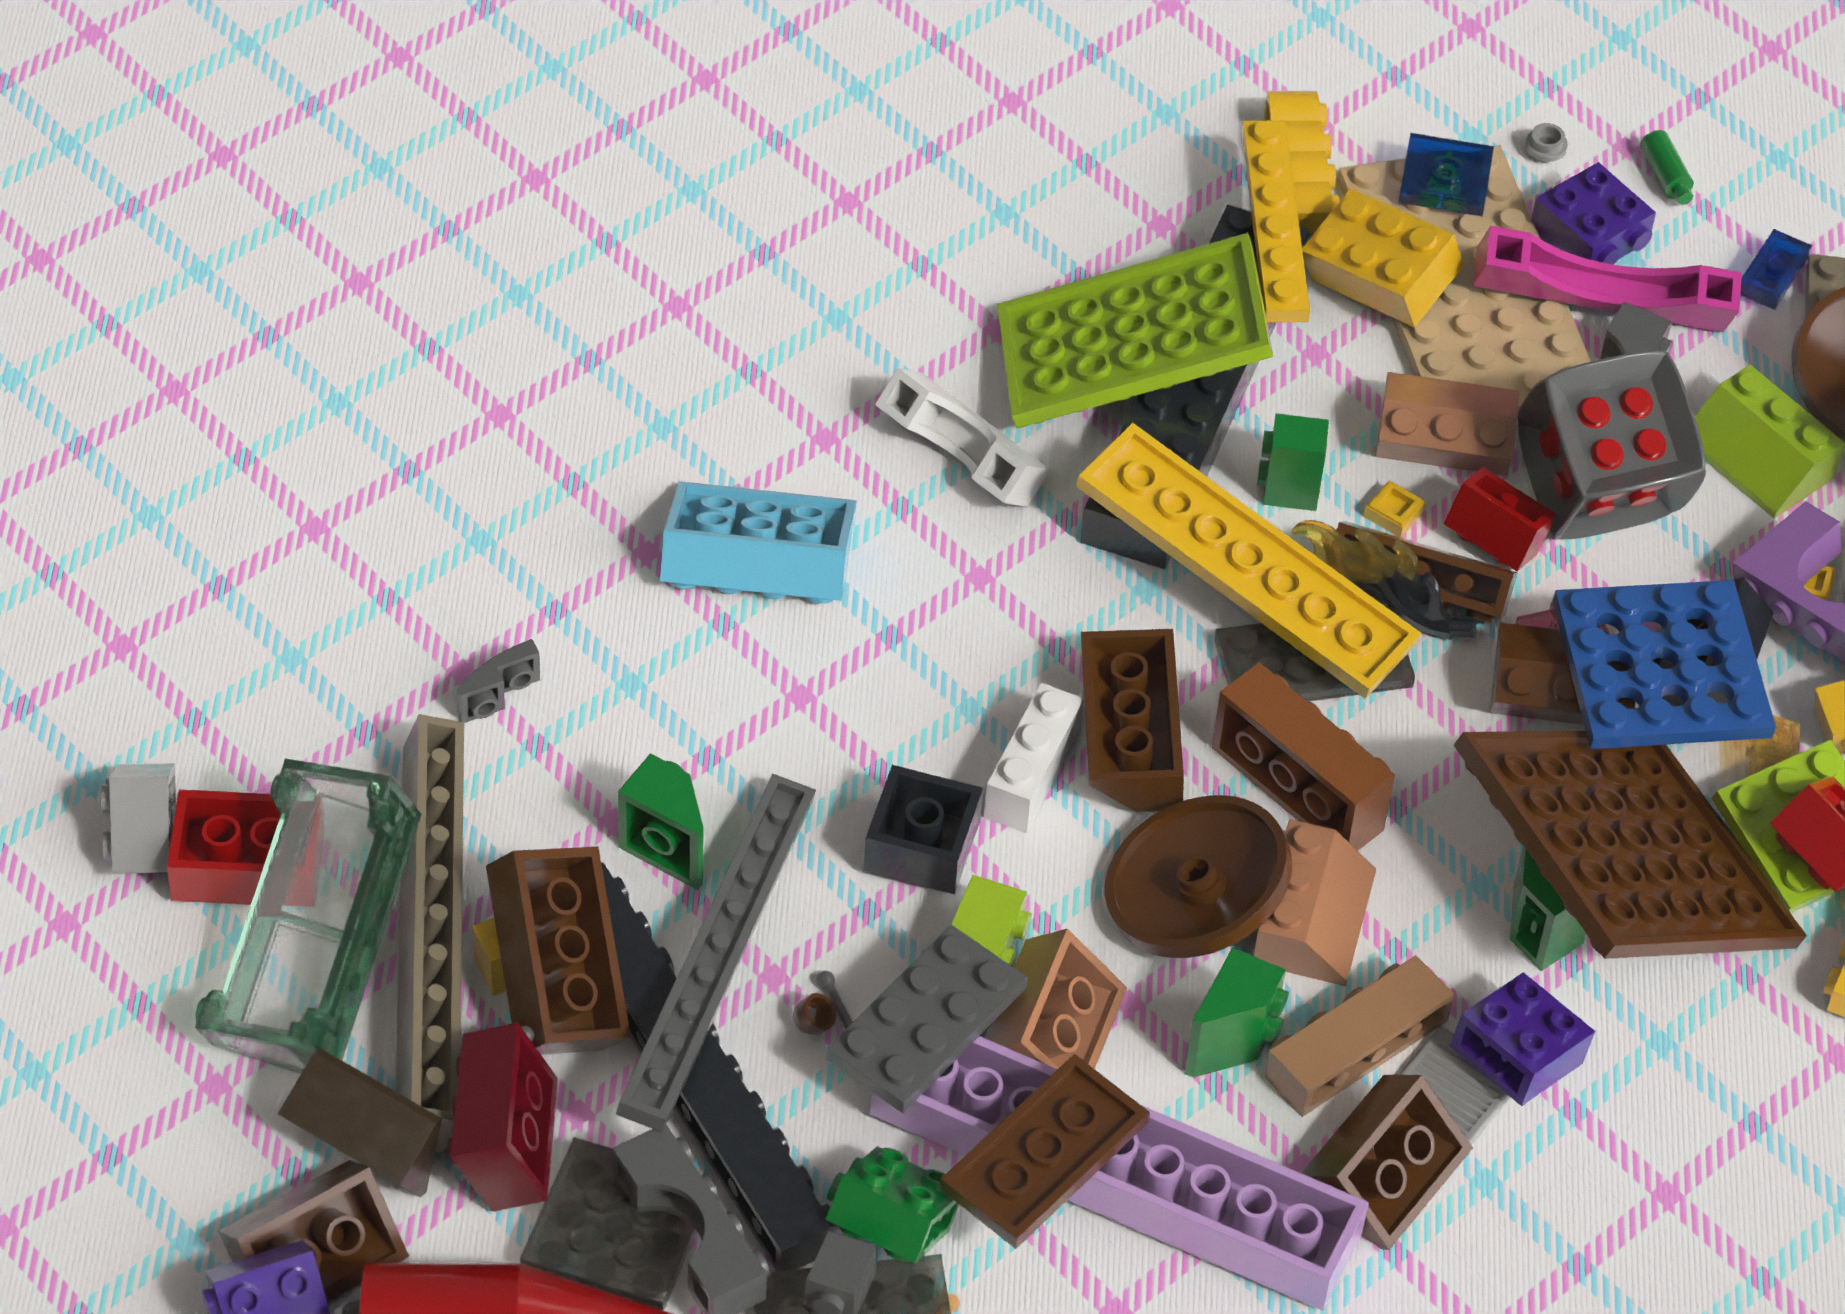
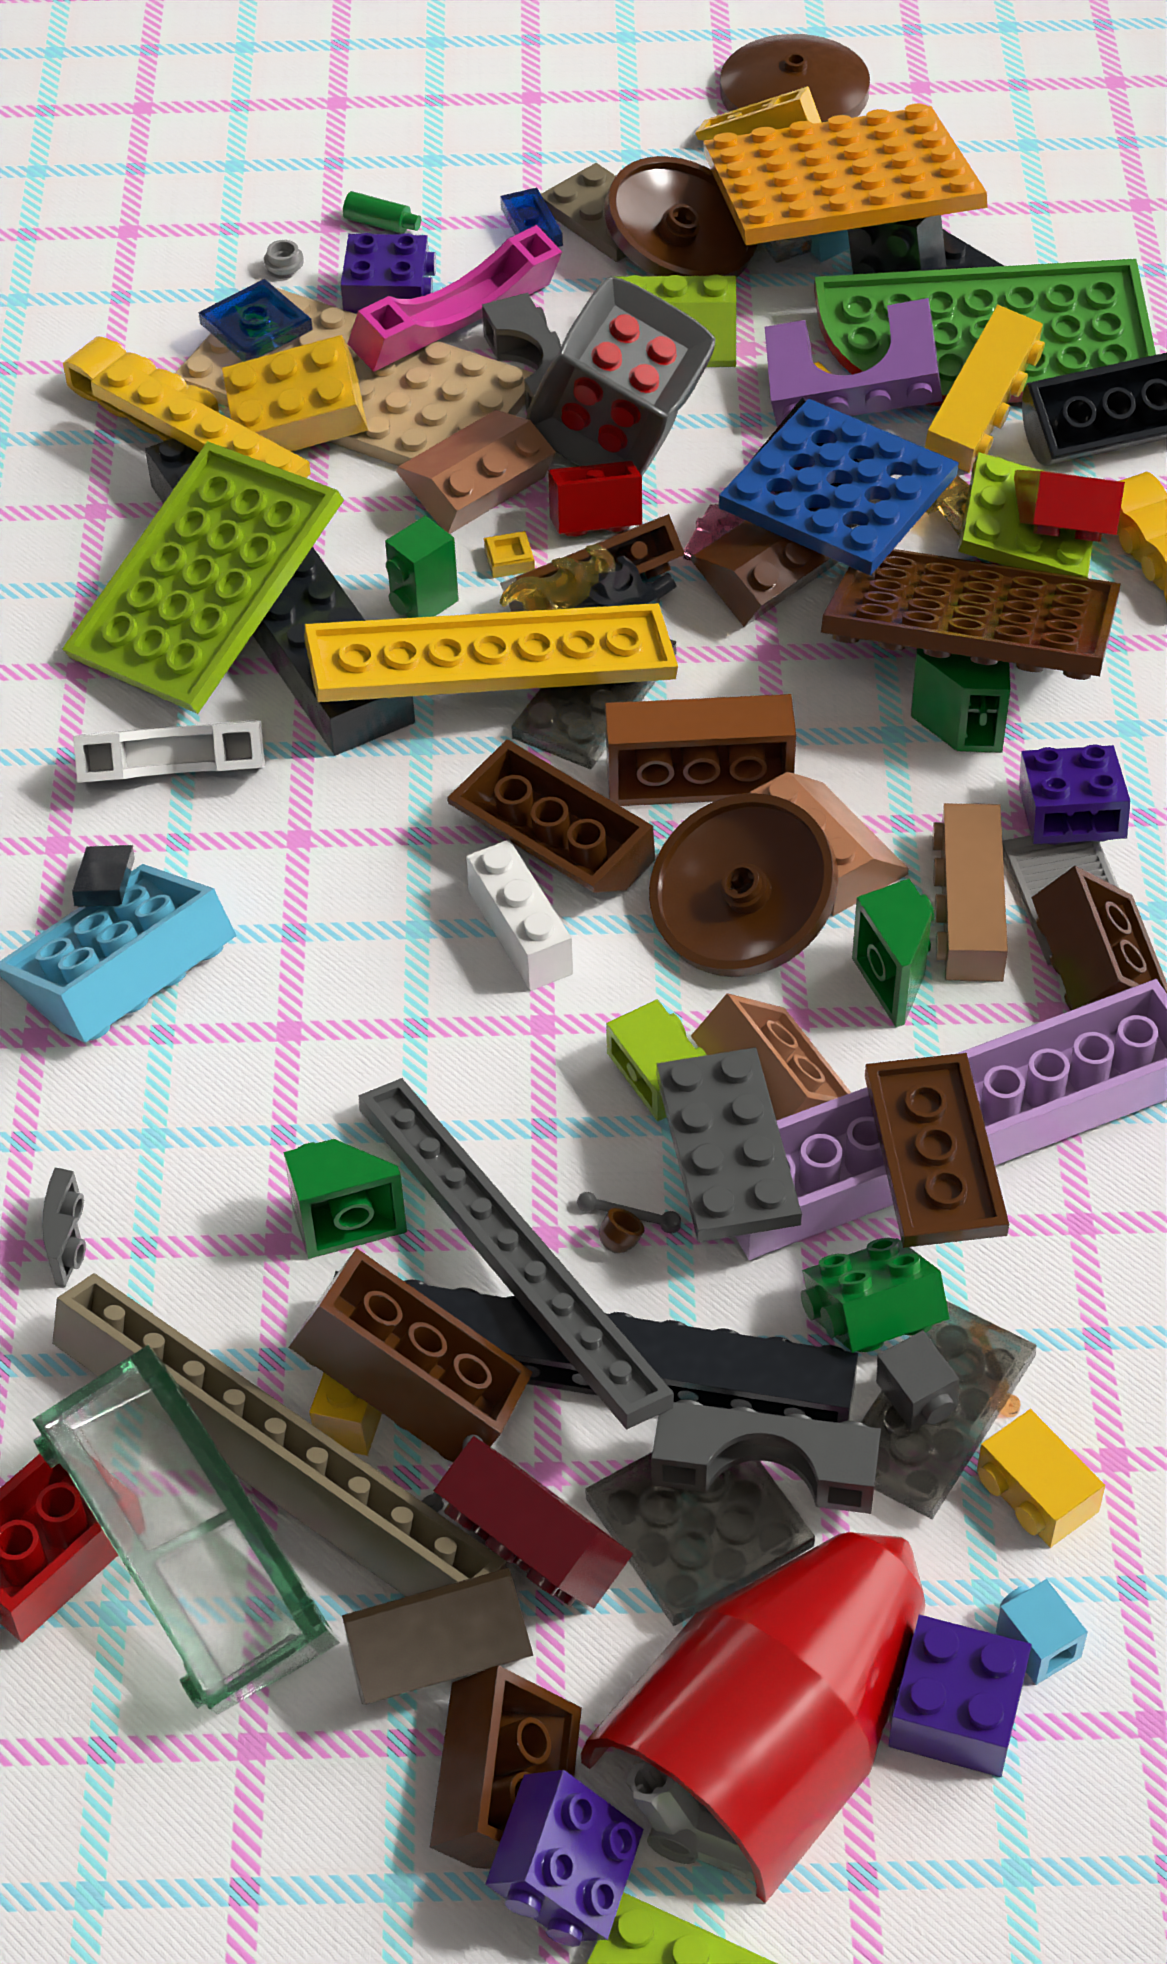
camera: 45 degrees left, 0 degrees up
black brick [864,765,983,895] -> none
none -> black tile [72,845,135,907]

